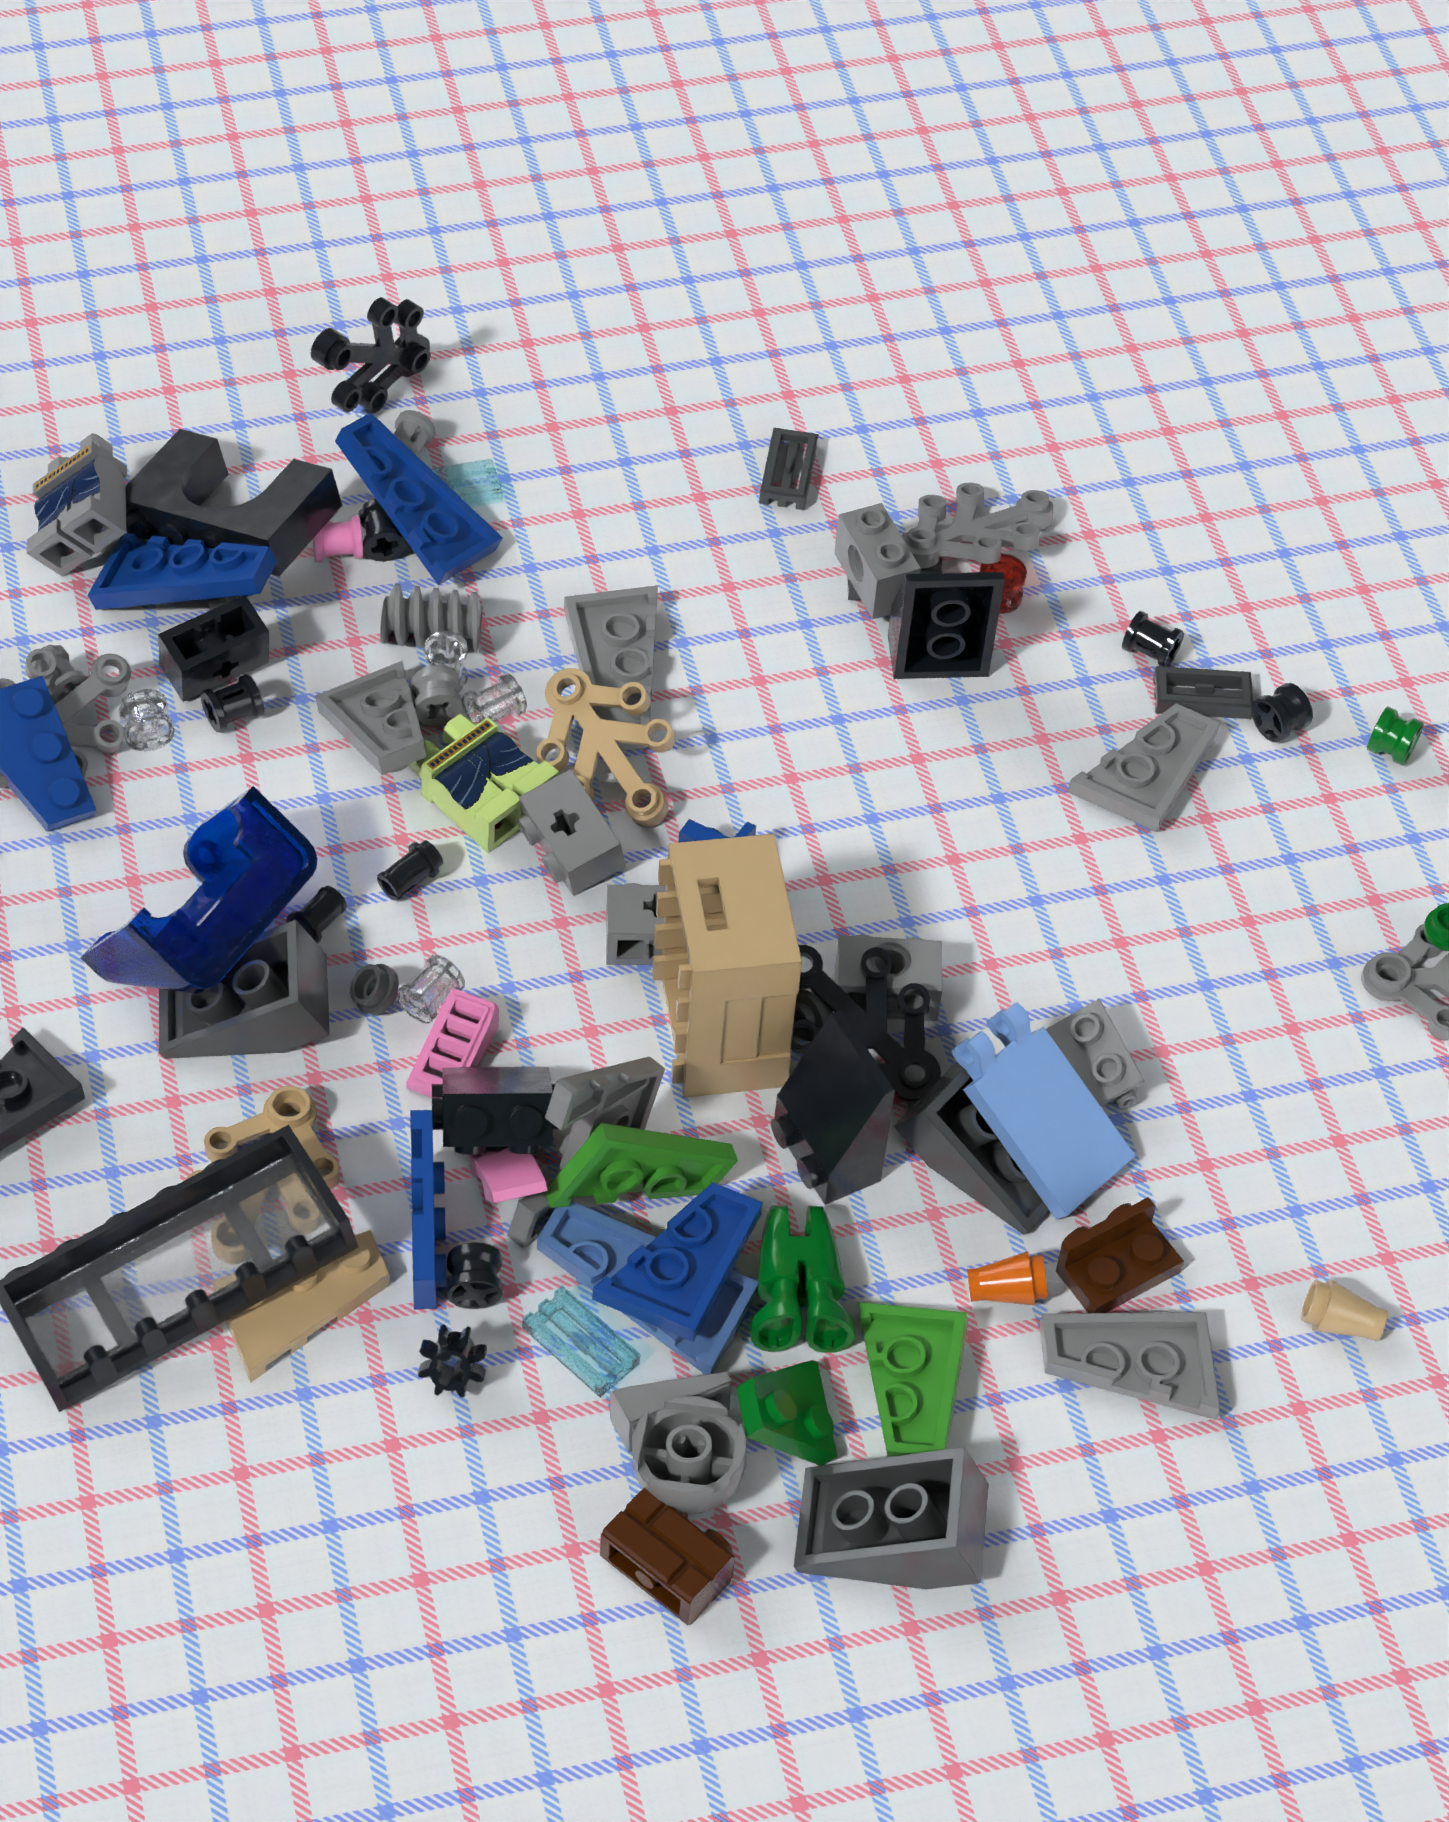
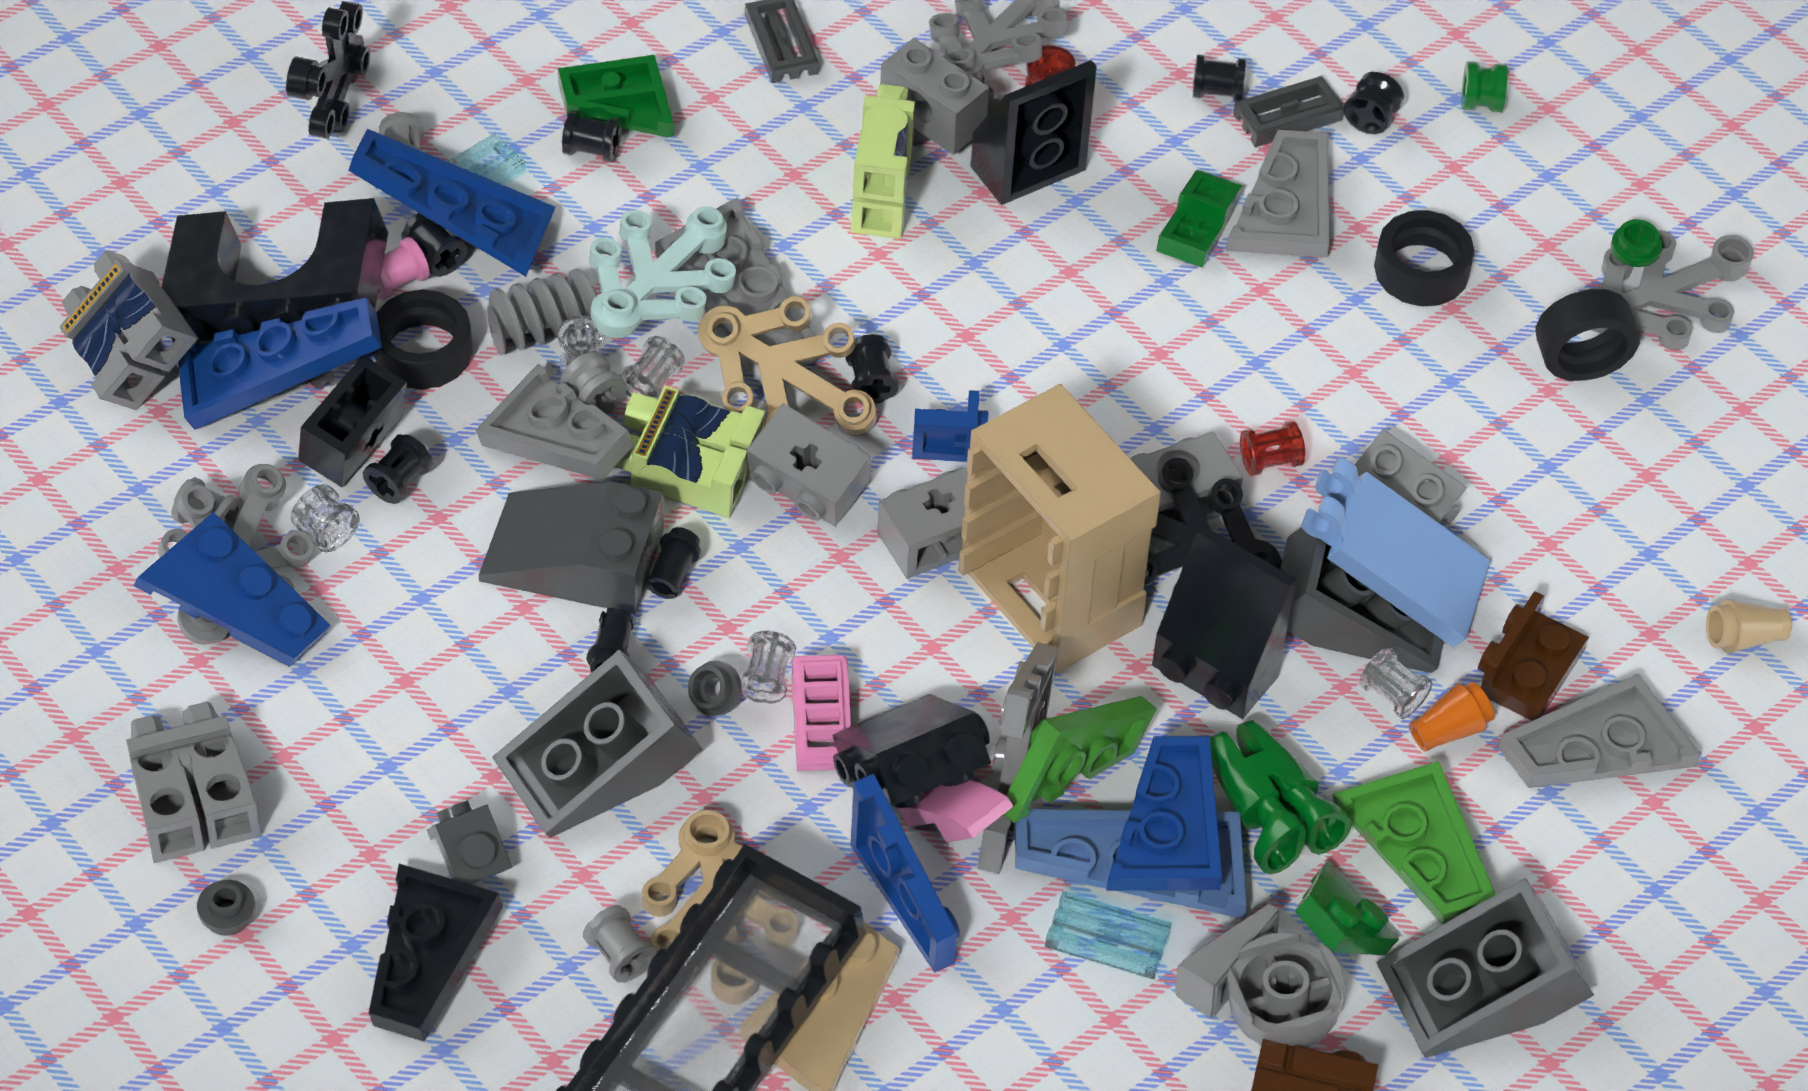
camera: 25 degrees left, 0 degrees up
clear blue windscreen [80,786,318,994] -> none
black gear [418,1324,487,1398] -> none
black wheel [446,1242,503,1309] -> none
none -> black tyre [374,289,473,389]
none -> dark grey bracket [427,800,513,884]
none -> dark grey slope [479,481,664,614]
none -> green wing [558,54,674,137]
none -> black bush [562,110,622,163]
none -> light grey bush [583,905,657,983]
none -> light aqua plant [589,207,736,338]
none -> black bush [845,334,898,404]
none -> yellowish green hips [851,84,915,239]
none -> green slope [1156,170,1243,268]
none -> clear red bush [1240,420,1305,476]
none -> clear bush [1359,647,1433,719]
none -> black tyre [1374,210,1475,307]
none -> black tyre [1535,289,1640,381]

